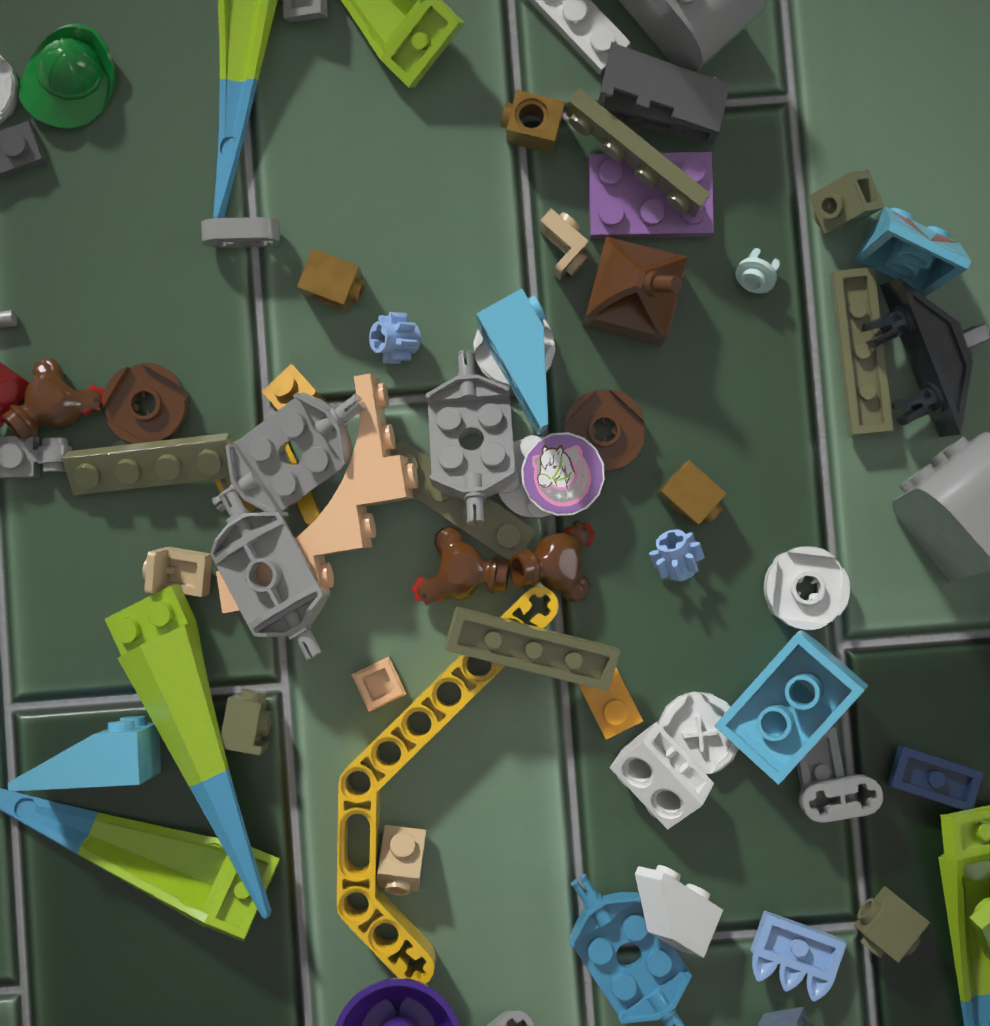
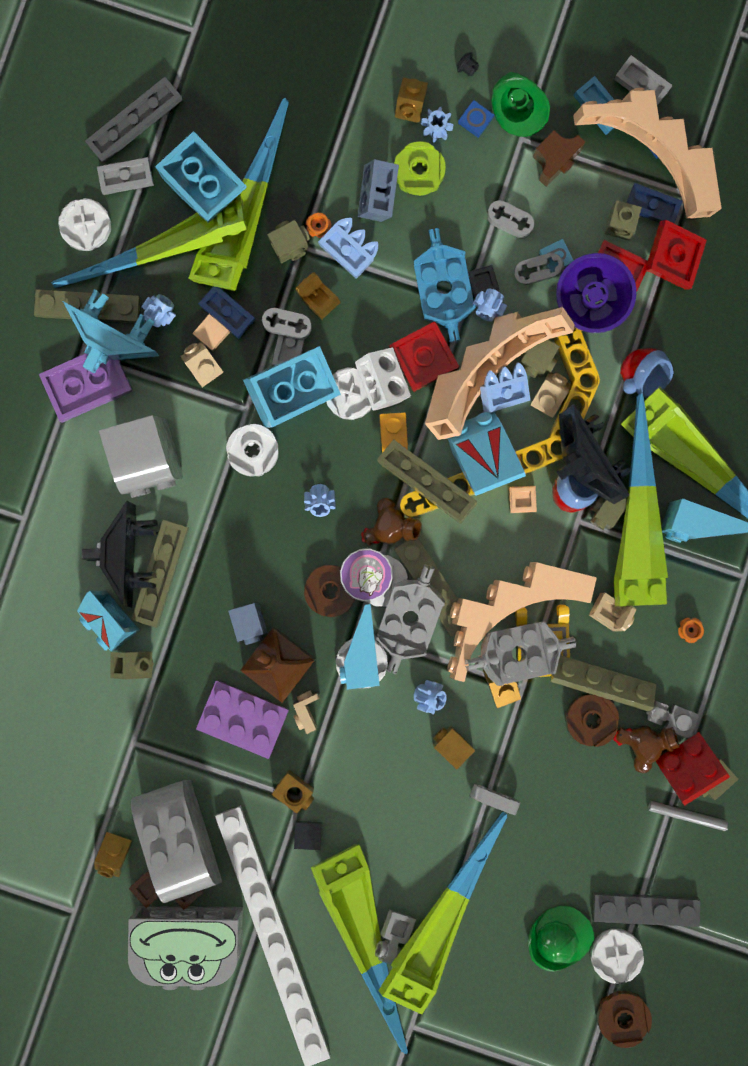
camera: 160 degrees left, 0 degrees up
light grey plate [210,488,331,661] -> none
reddish brown animal [412,527,509,606] -> none
olive plate [566,88,711,218] -> none
dark grey wedge [598,42,730,145] -> none
white slope [635,865,723,958] -> none
pearl gold brick [656,460,727,526] -> none
light aqua plate [735,248,780,294] -> none
none -> tan bracket [181,342,223,387]
none -> light nougat tile [192,314,230,351]
none -> sand blue brick [229,603,268,645]
none -> black tile [294,821,322,850]
none -> pearl gold bracket [295,272,341,319]
none -> orange plate [306,213,331,238]
none -> red plate [389,321,459,392]
none -> light nougat arch [425,307,575,440]
none -> medium azure slope [447,412,526,496]
none -> black tile [468,265,500,298]
none -> light blue gear [473,289,507,321]
none -> light blue plate [480,362,530,413]
none -> olive brick [519,340,560,378]
none -> medium blue piece [552,475,599,513]
none -> black connector [556,405,631,504]
none -> medium blue piece [620,348,673,398]
none -> orange plate [678,617,704,643]

